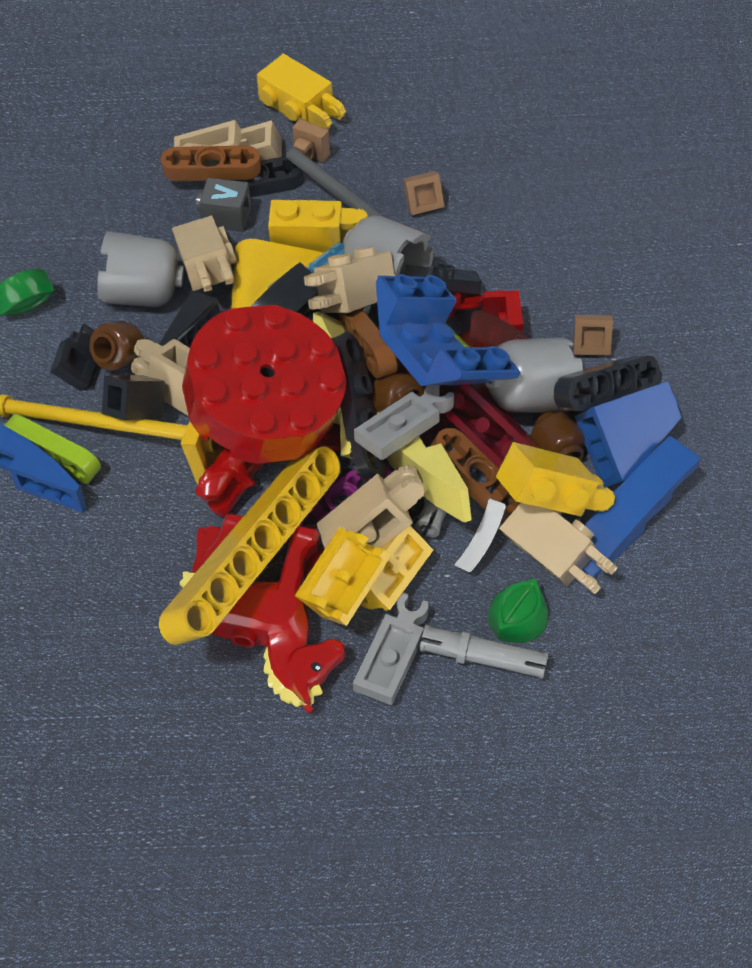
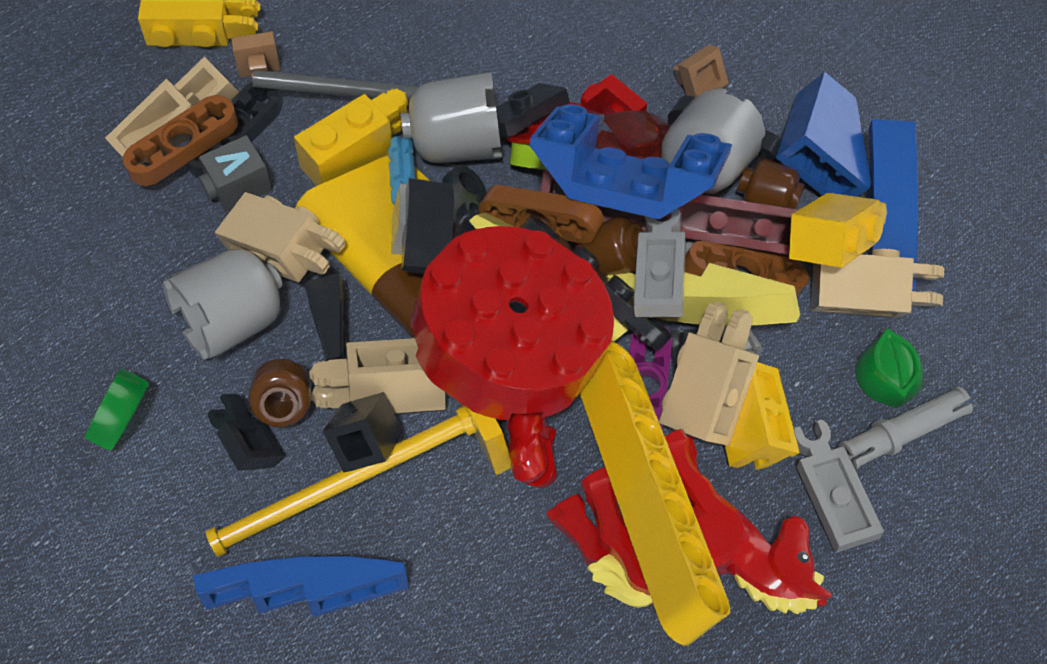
camera: 45 degrees left, 5 degrees up
lime beam [4,414,101,484] -> none
yellow hinge [295,527,391,626] -> none
tan hinge [304,246,395,313] -> none
medium nougat tile [402,171,444,215] -> none
white sticker [455,499,506,572] -> none
black beam [554,356,660,411] -> none

